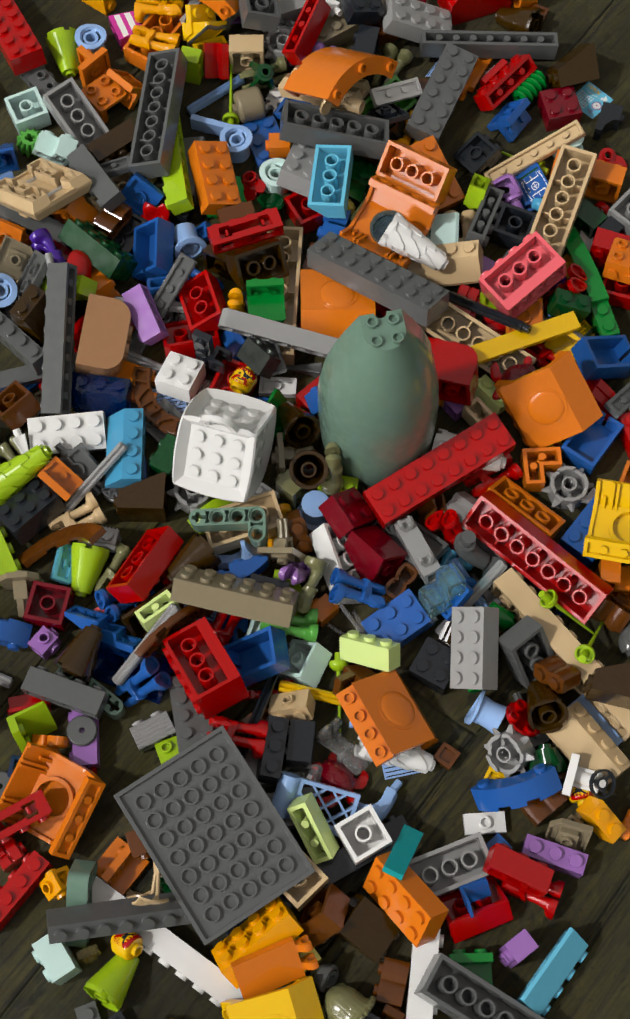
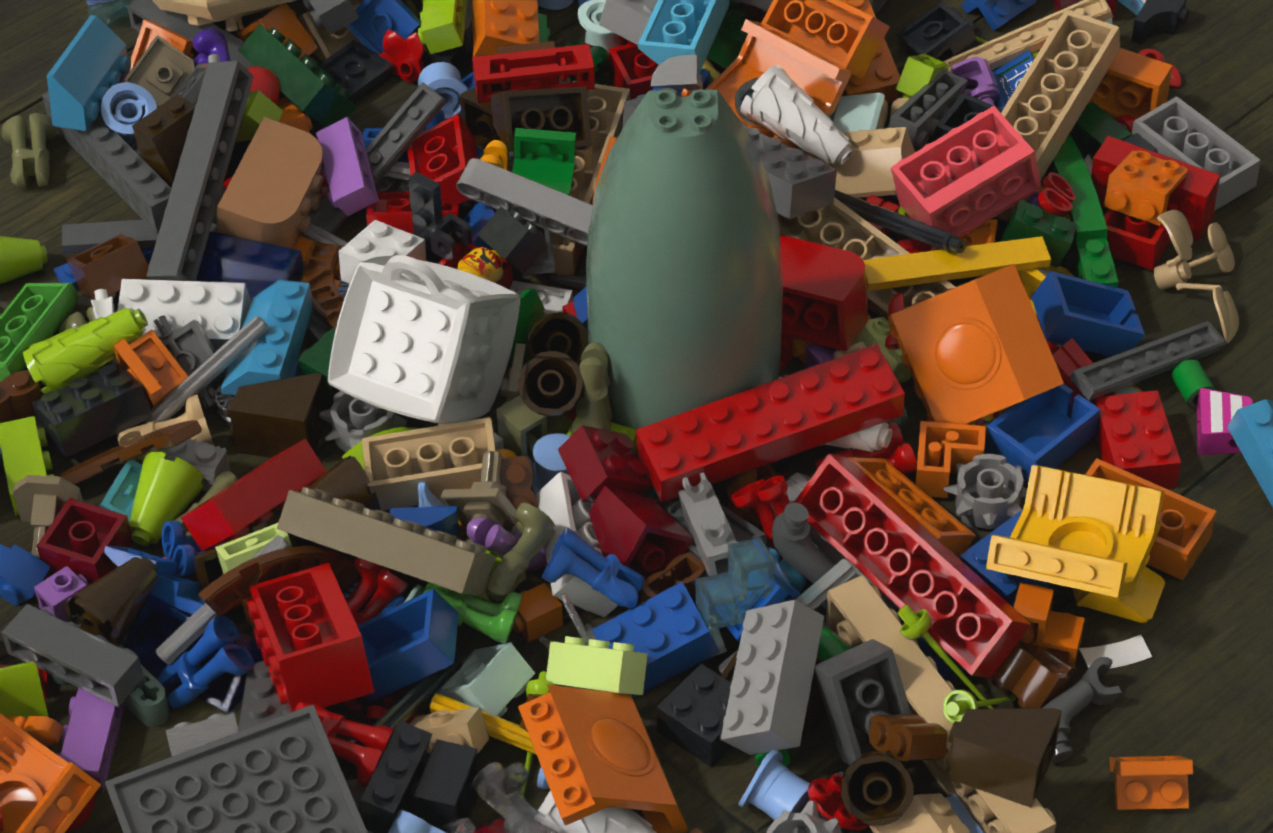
camera: 10 degrees right, 20 degrees down
dark grey piece [67,715,98,747] -> none
reddish brown brick [93,203,133,240] -> none
blue piece [132,217,174,283] -> none
sand green beam [189,506,268,548] -> none
red plate [241,171,266,202] -> none
none -> light grey brick [651,54,703,91]

